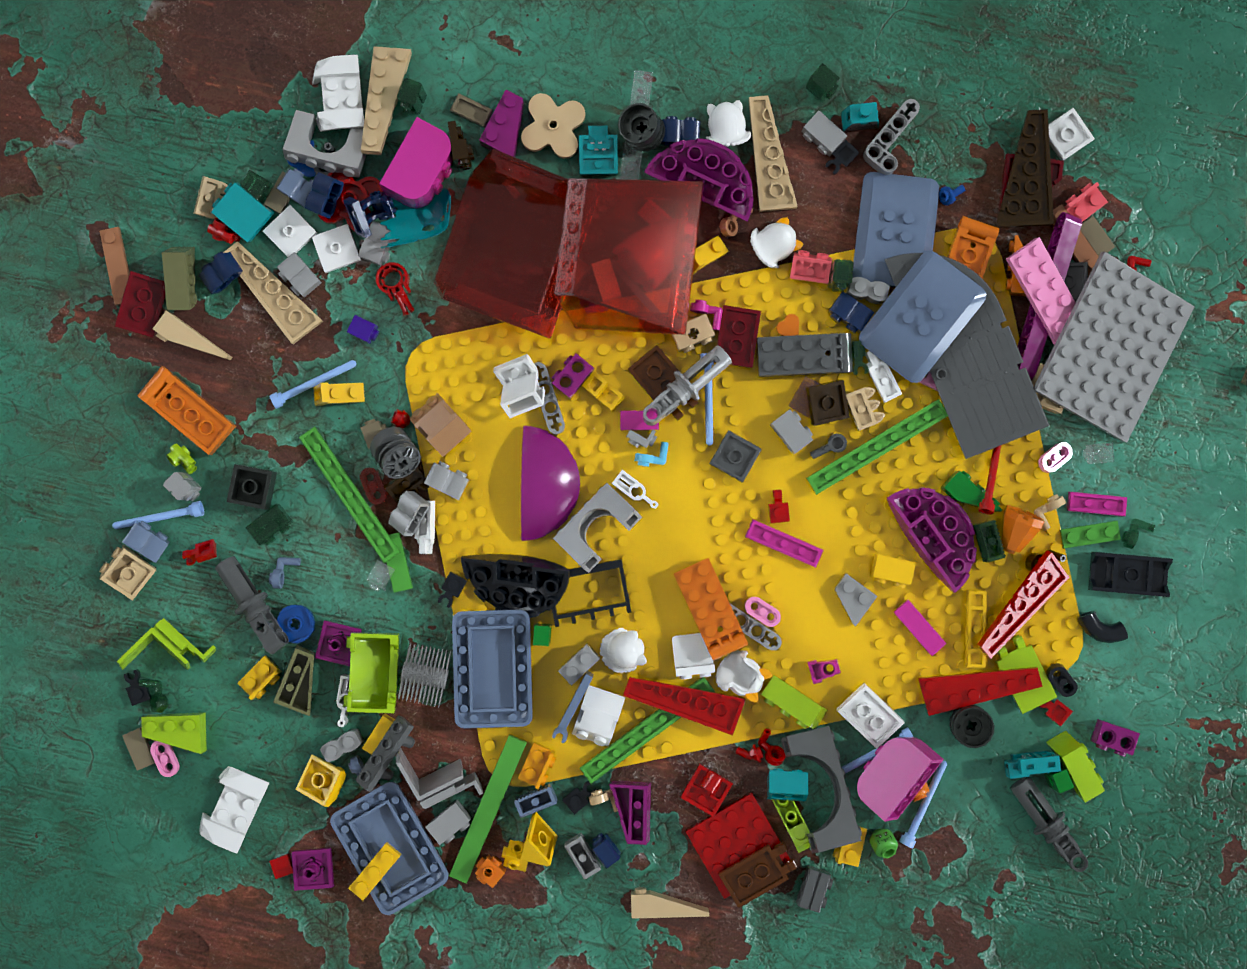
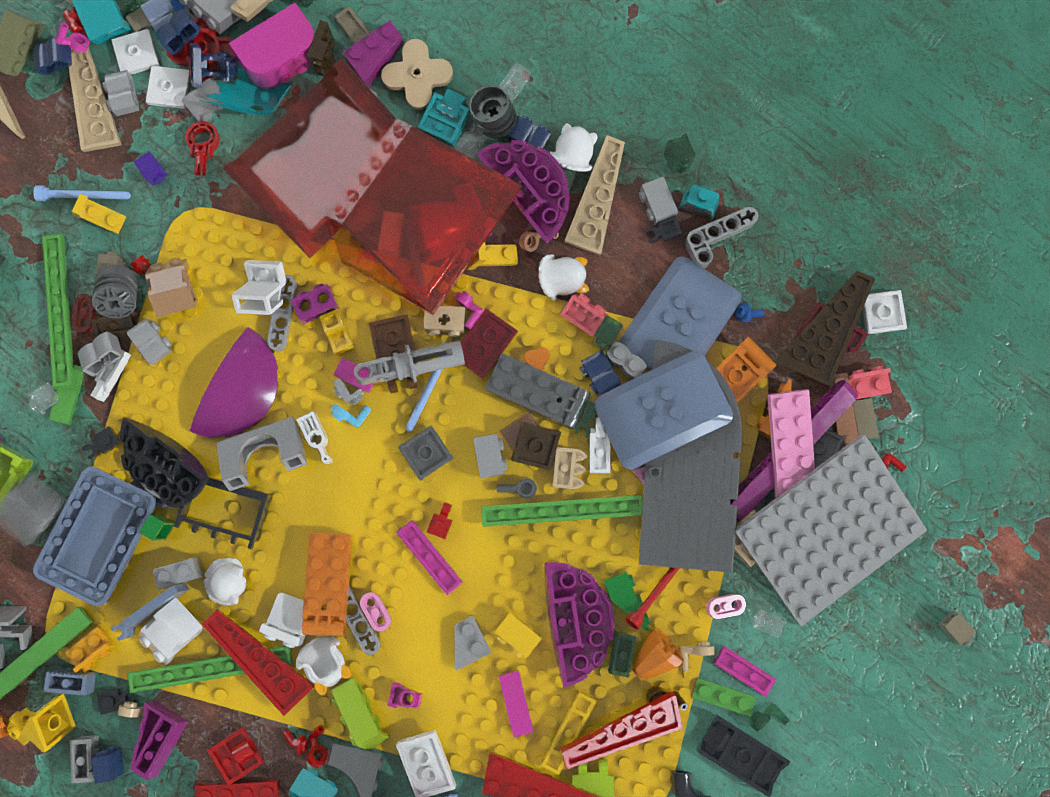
camera: 25 degrees right, 5 degrees down
none -> dark pink plate [55,23,90,53]

